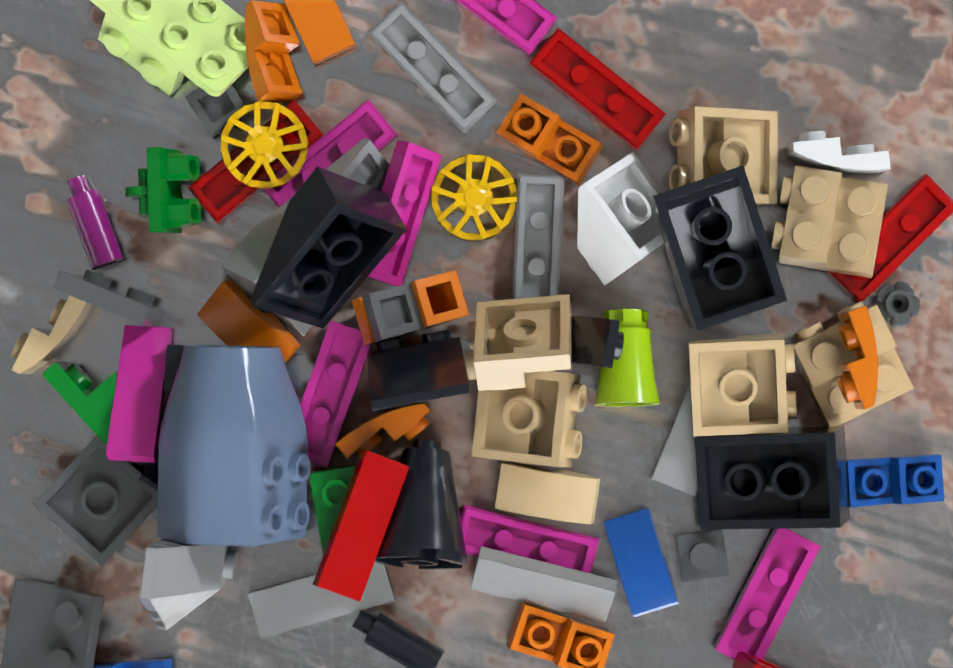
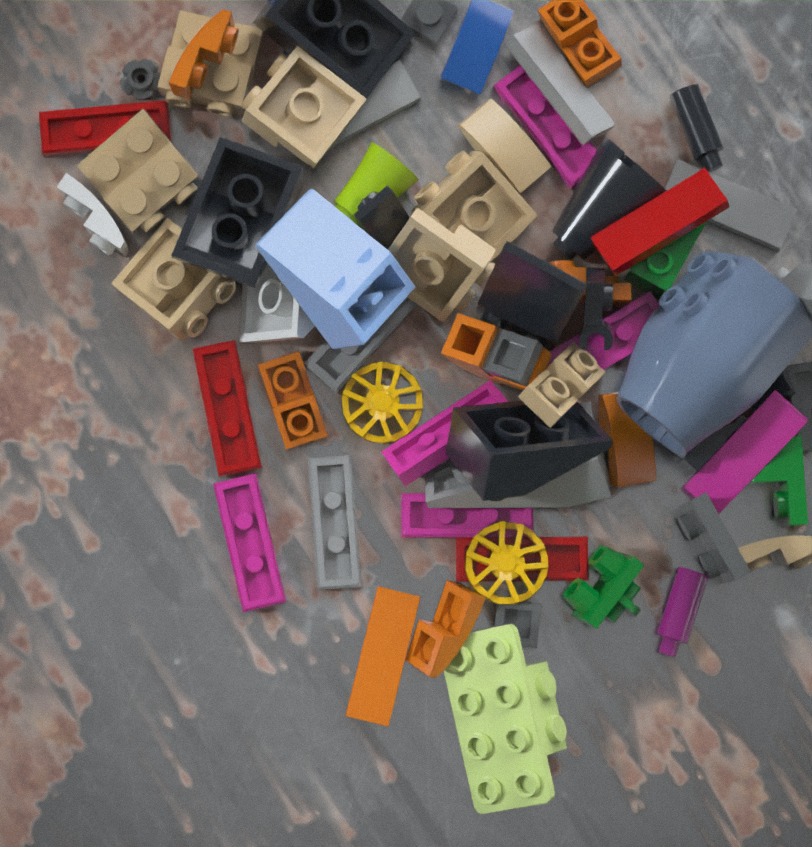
camera: 145 degrees left, 5 degrees down
none -> light blue slope [255,189,415,349]
none -> tan slope [518,342,606,428]
none -> black plate [579,267,613,351]

